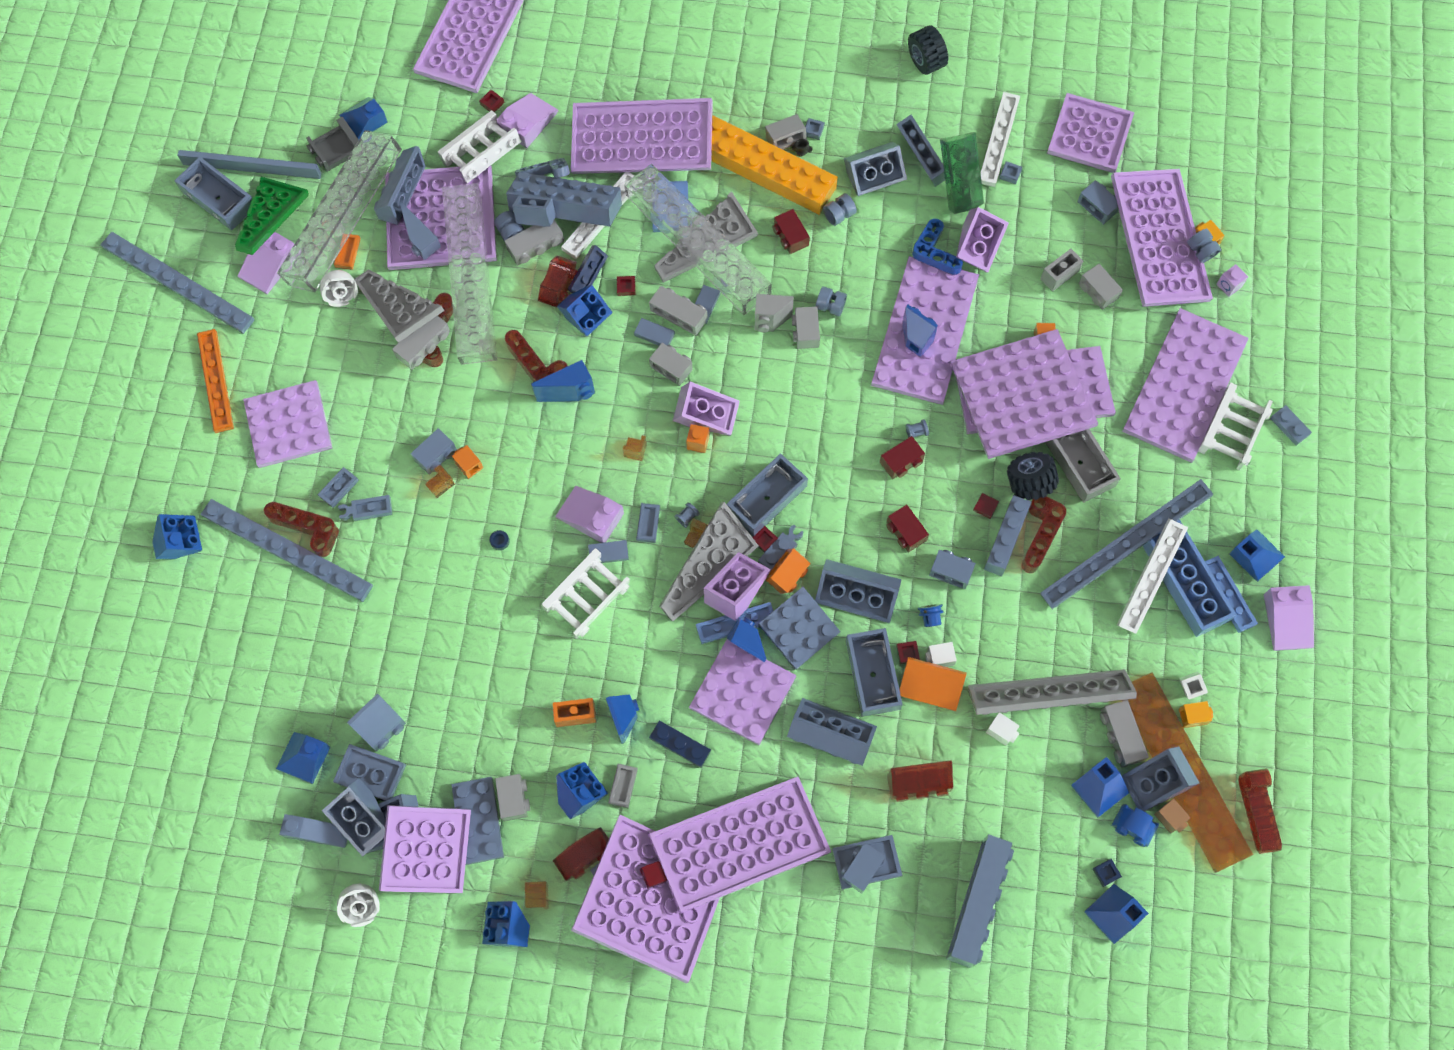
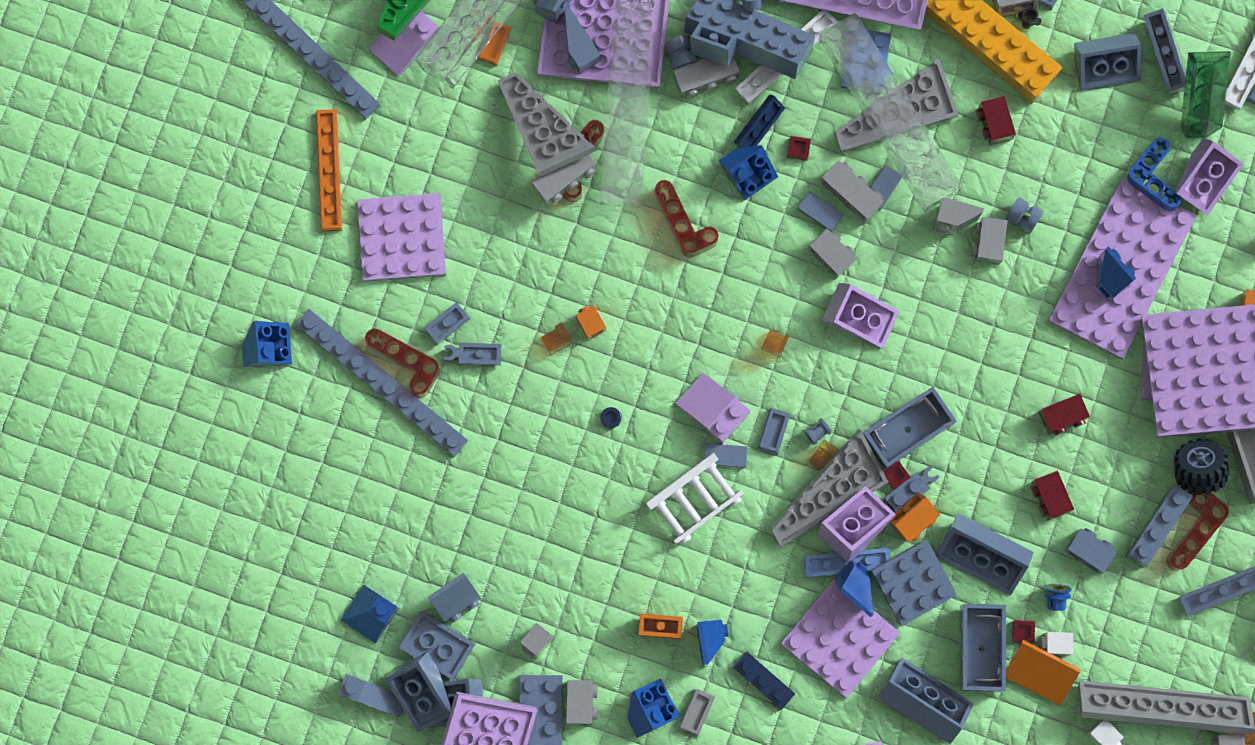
camera: 10 degrees right, 10 degrees up
white cylinder [320,270,358,307] -> none
sand blue brick [410,428,457,475] -> none
blue slope [531,360,595,402] -> none
clear red brick [538,255,578,308] -> none
orange brick [686,424,710,453] -> none
sand blue wheel [823,193,857,226] -> none
sand blue bush [906,419,929,438] -> none
dark red tile [973,493,999,519] -> none
none -> light grey brick [520,623,554,658]

